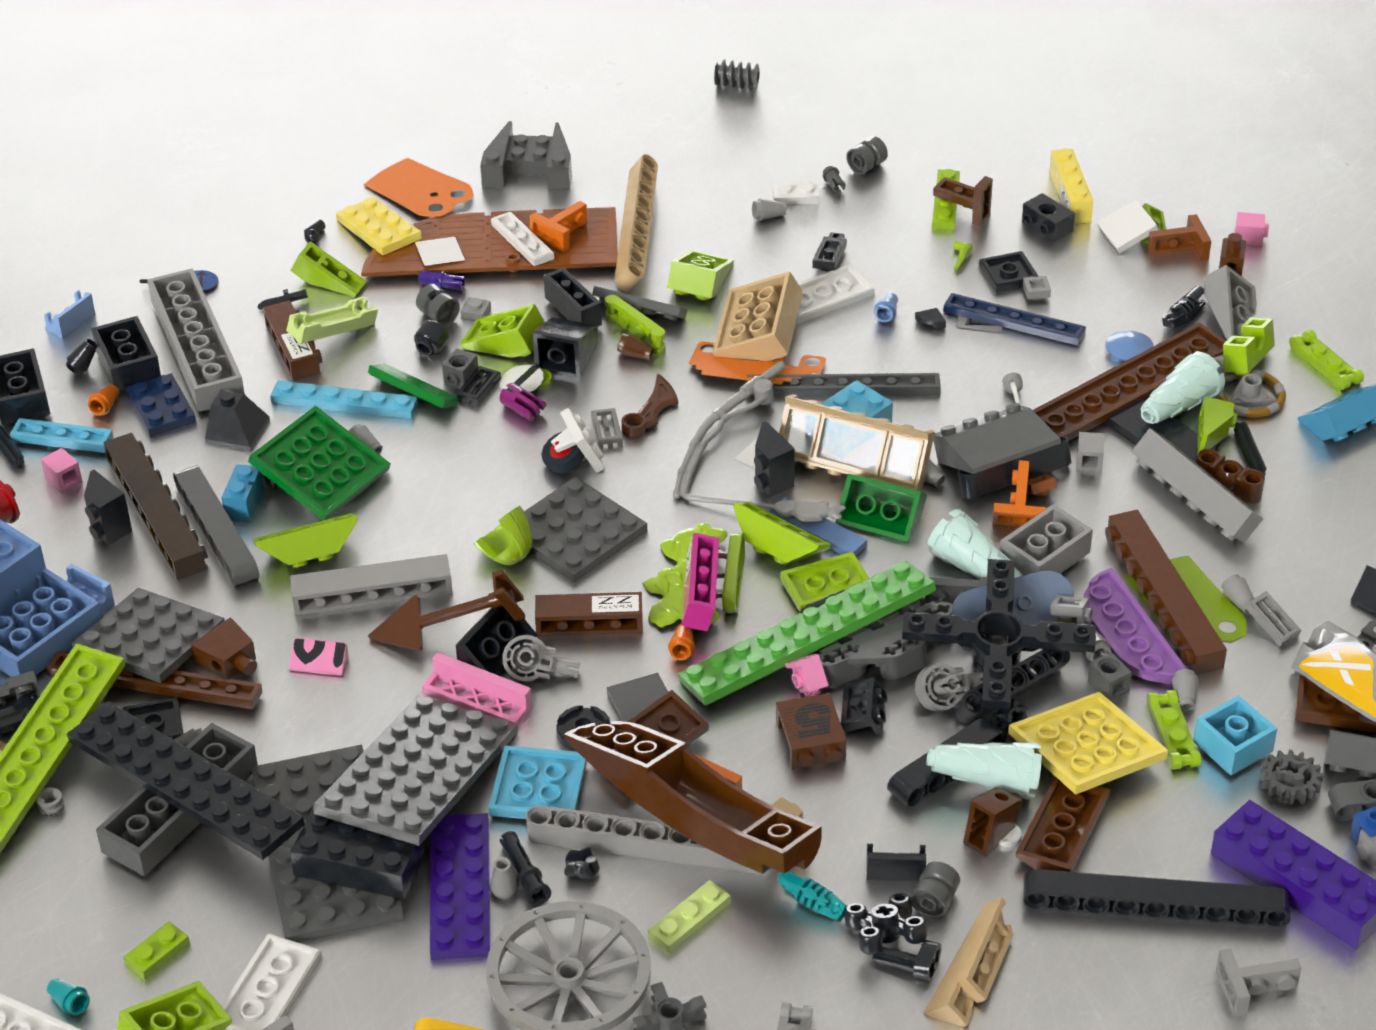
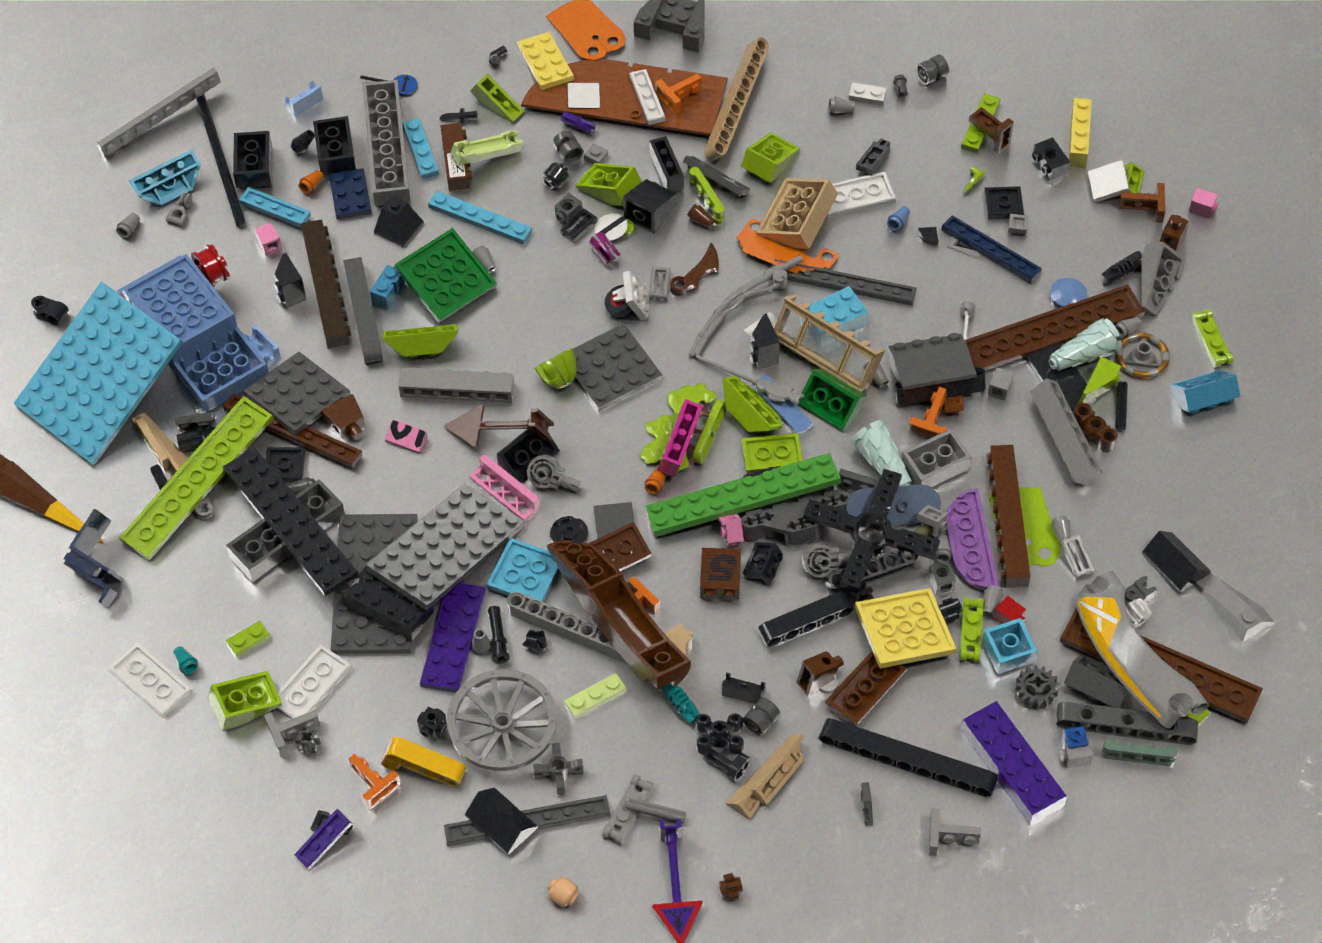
camera: 15 degrees right, 15 degrees up
green tile [368,363,459,408] -> none
reddish brown brick [535,592,643,636] -> none
light aqua cone [926,742,1042,800] -> none
lime arch [1223,317,1275,375] -> none
none -> medium azure plate [403,118,439,179]
none -> black brick [417,706,447,742]
none -> dark grey tile [860,782,873,826]
none -> black gear [939,595,963,621]
none -> red brick [994,596,1026,624]

